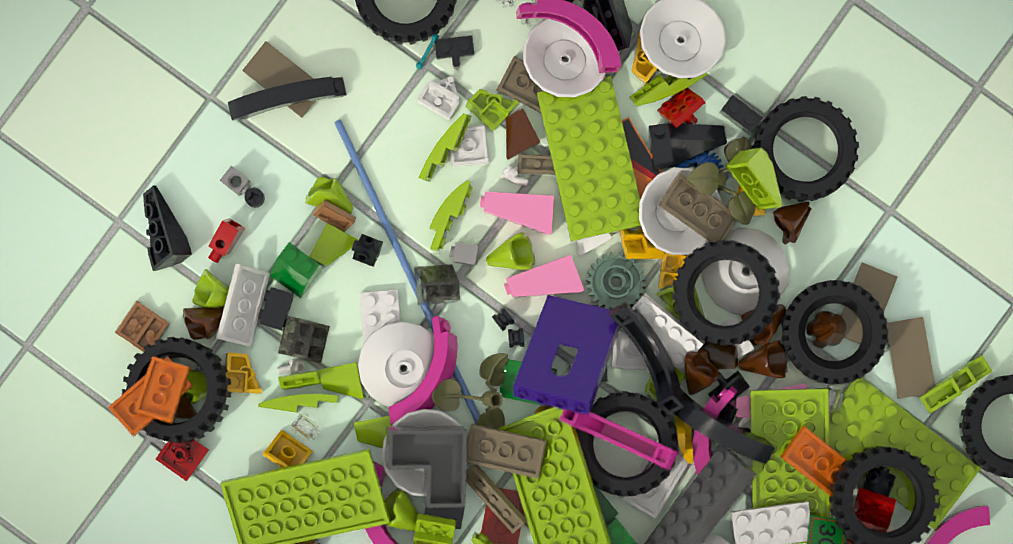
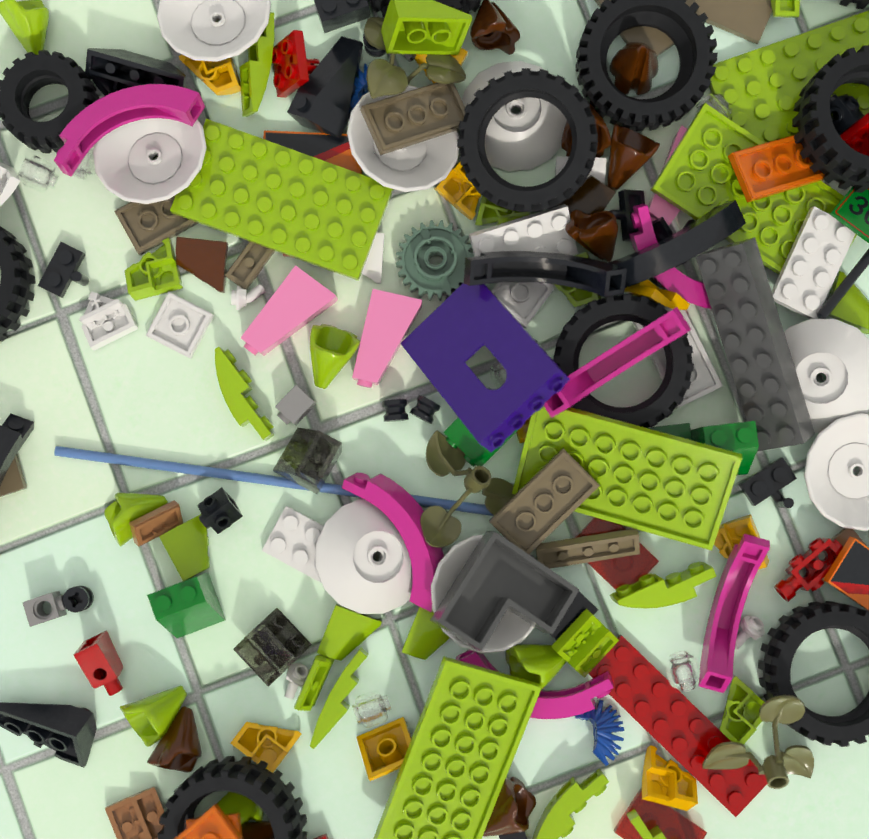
camera: 55 degrees left, 0 degrees up
white plate [216,264,270,347] -> none
black brick [258,287,294,331] -> none
teal hinge [416,33,439,69] -> none
lime slope [418,113,472,182] -> none
yellow slope [620,228,664,259] -> none

